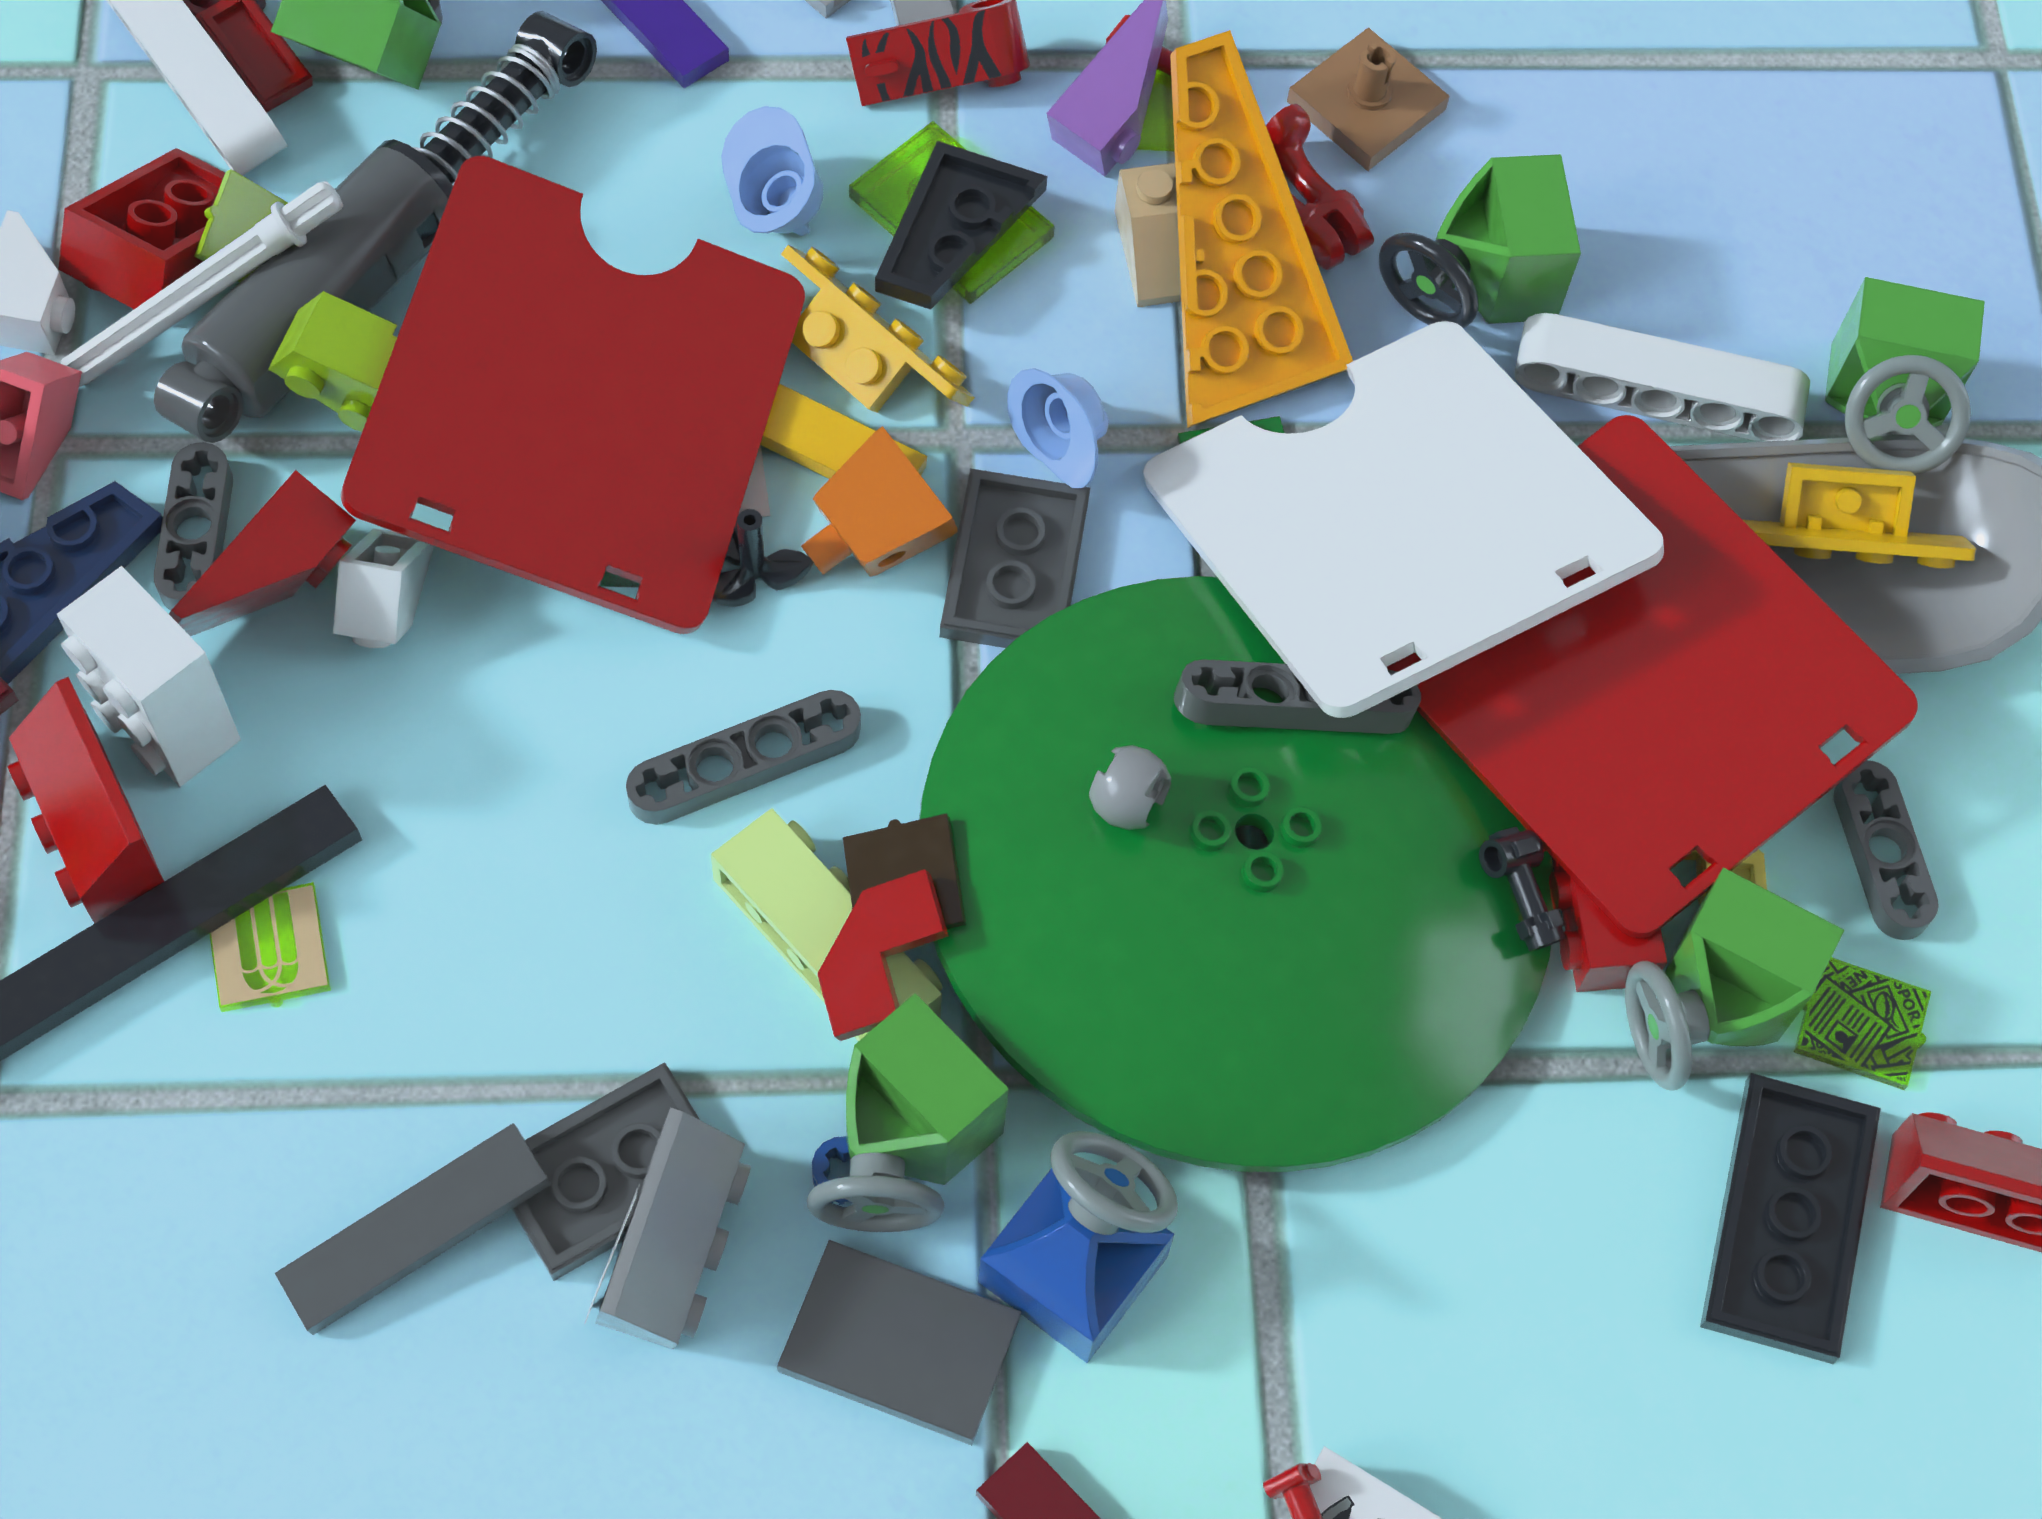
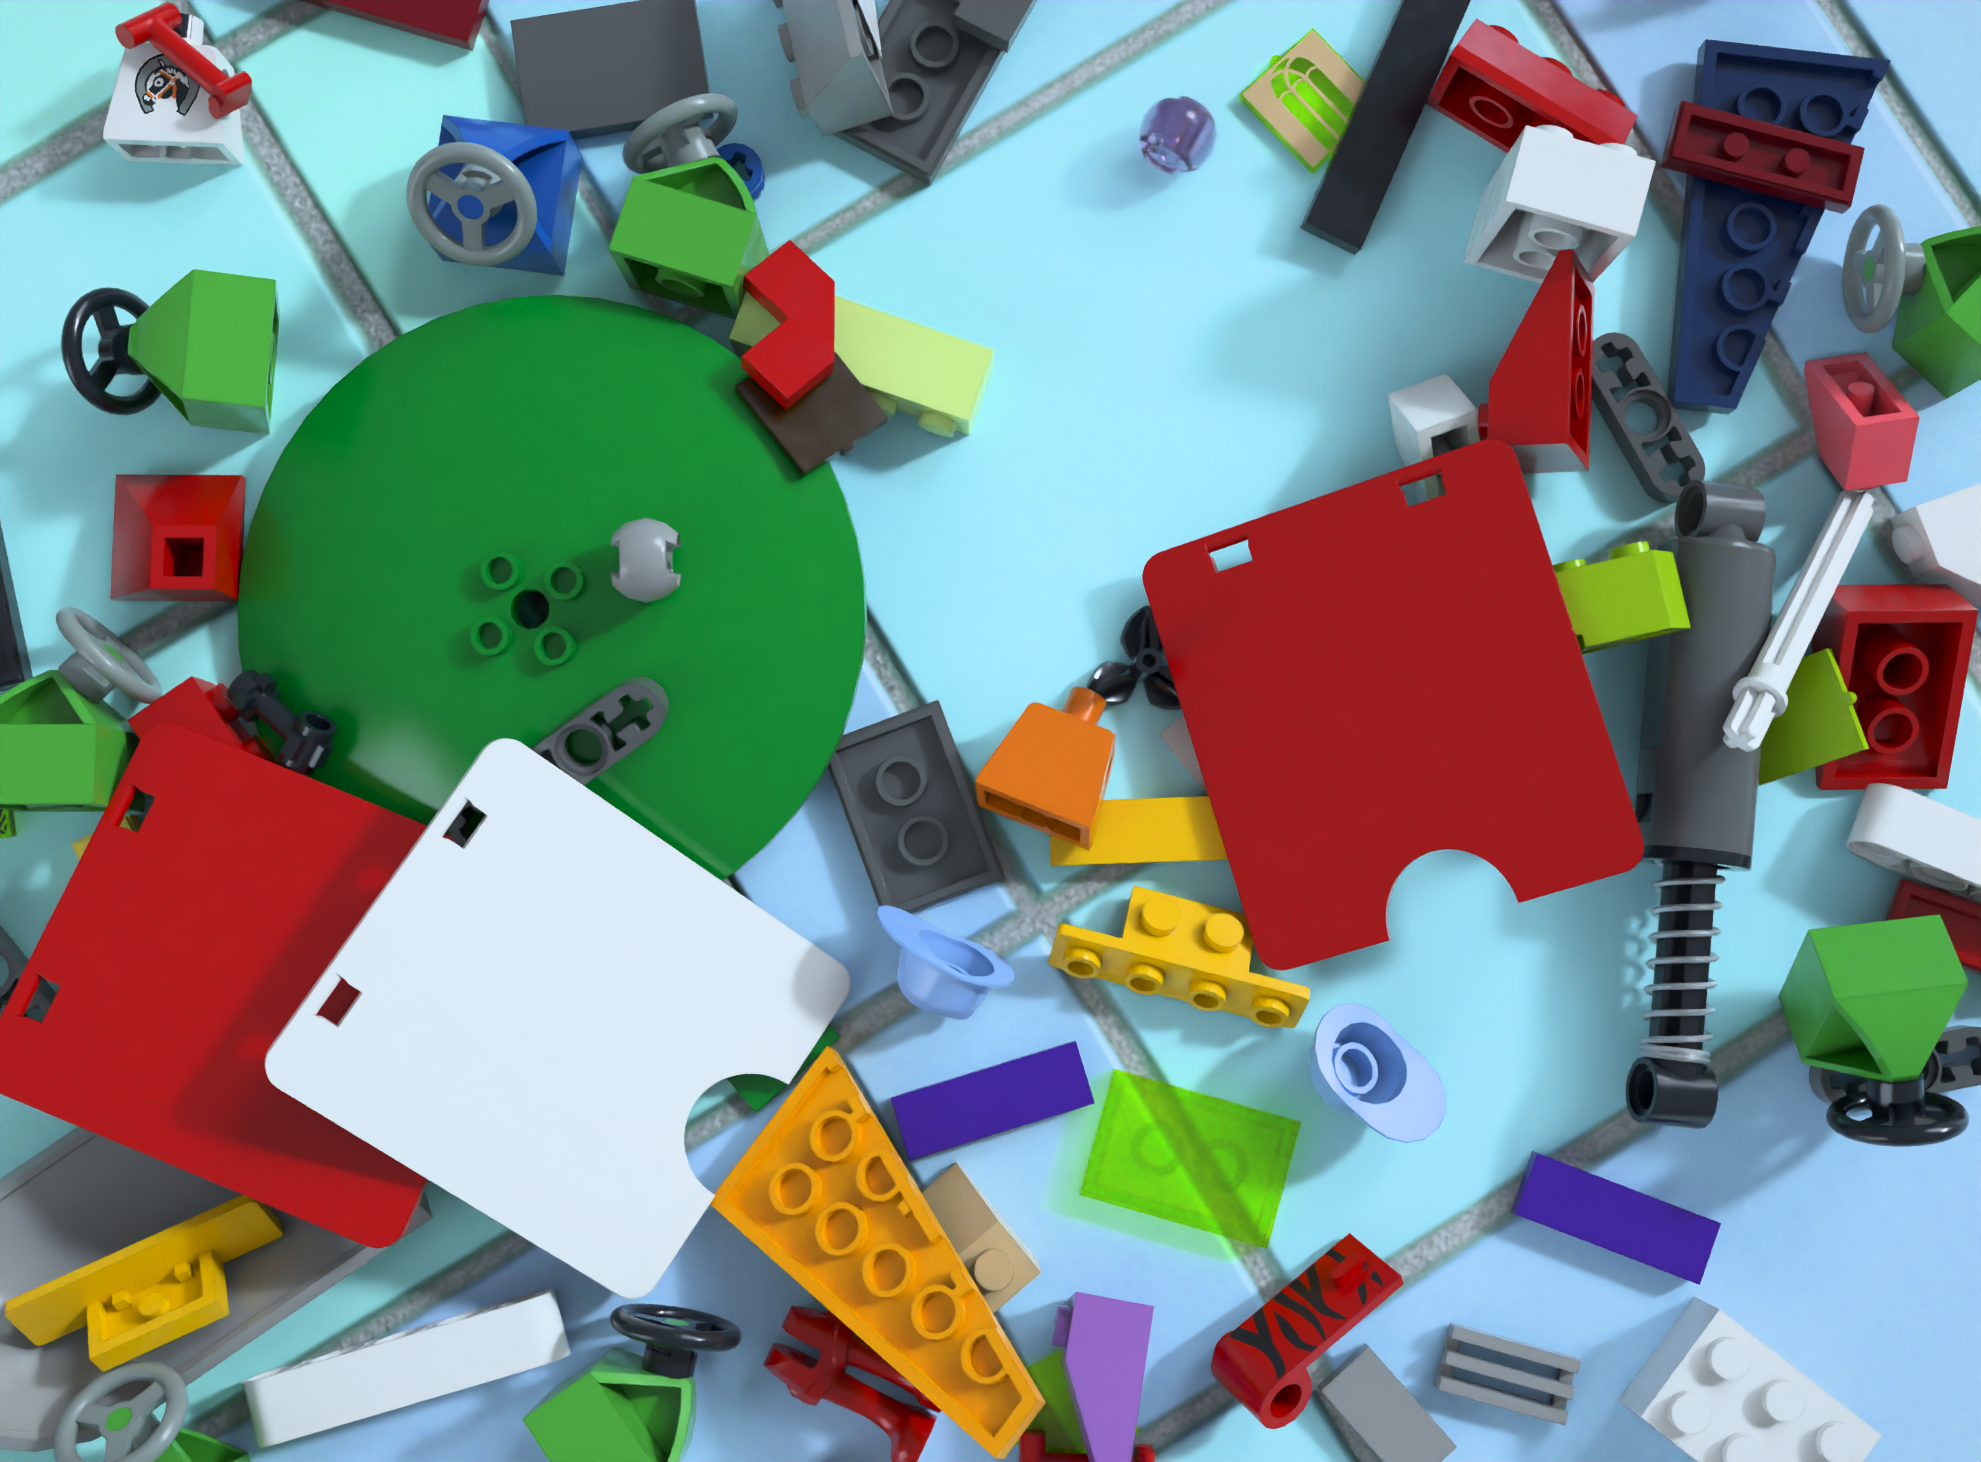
camera: 155 degrees right, 20 degrees up
dark grey beam [626,689,861,825] -> none
black wing [875,141,1048,310] -> none
none -> bright green piece [61,269,280,434]
none -> red slope [110,474,246,602]
none -> dark purple tile [891,1040,1095,1161]
none -> clear purple piece [1138,95,1217,175]

